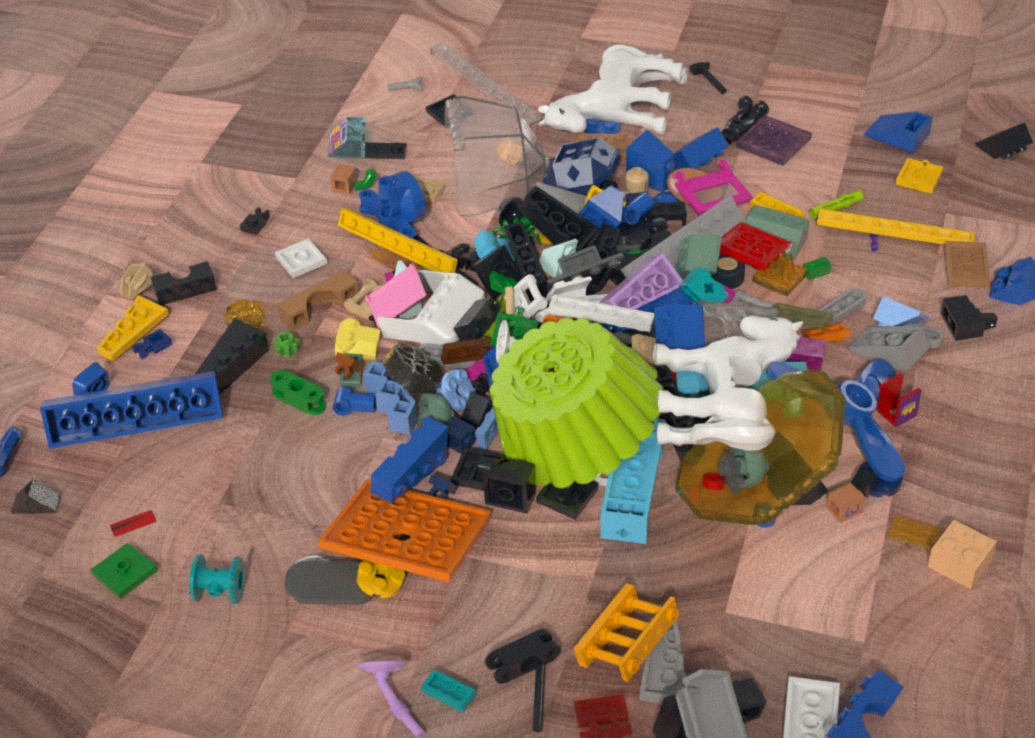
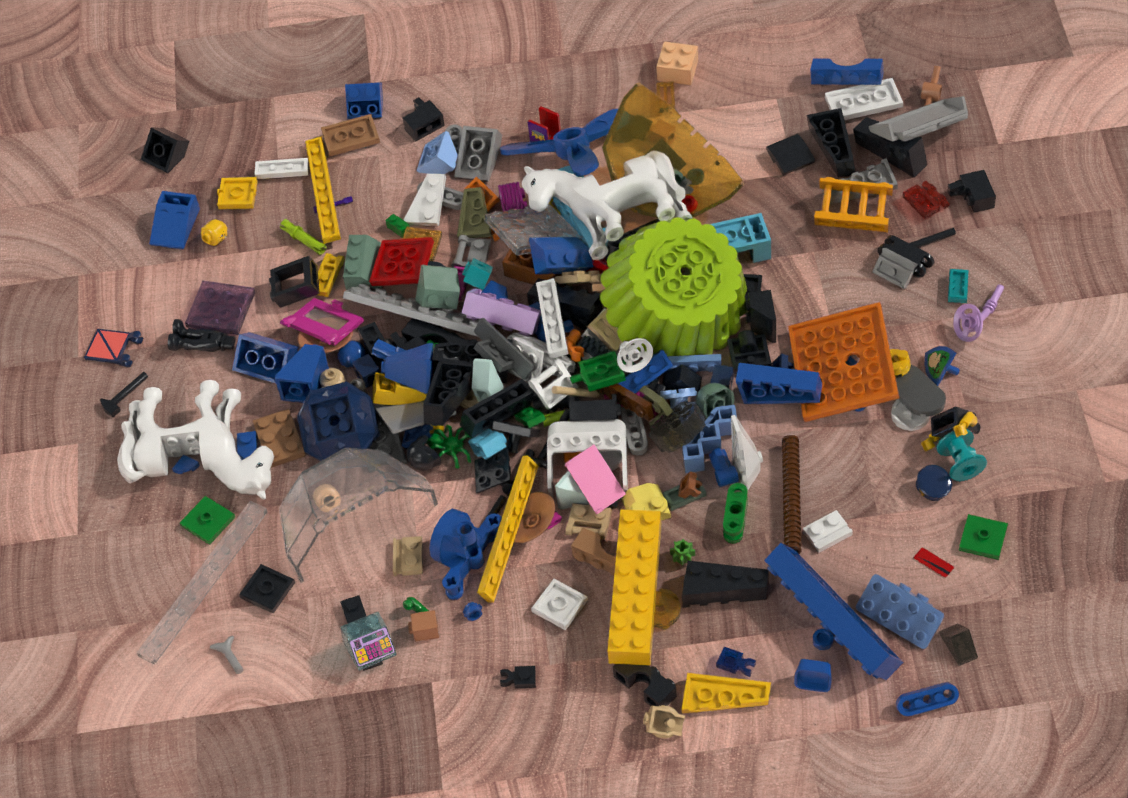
camera: 110 degrees left, 10 degrees up
none -> flag [84,329,144,367]
none -> green plate [180,496,235,545]
none -> yellow head [201,219,228,246]
none -> white plate [255,158,309,179]
none -> black window [269,256,320,308]
none -> white wing [404,173,446,226]
none -> blue plate [463,602,482,621]
none -> yellow brick [607,510,662,665]
none -> olive plate [639,385,673,429]
none -> white wedge [731,415,763,490]
none -> black slope [766,134,815,176]
none -> reddish brown piece [782,435,802,554]
none -> white plate [803,510,853,553]
none -> black wedge [806,108,856,178]
none -> medium blue bracket [856,574,944,649]
none -> light grey plate [872,248,917,289]
none -> dark blue piece [916,465,952,501]
none -> torso [921,406,981,452]
none -> shield [924,346,960,386]

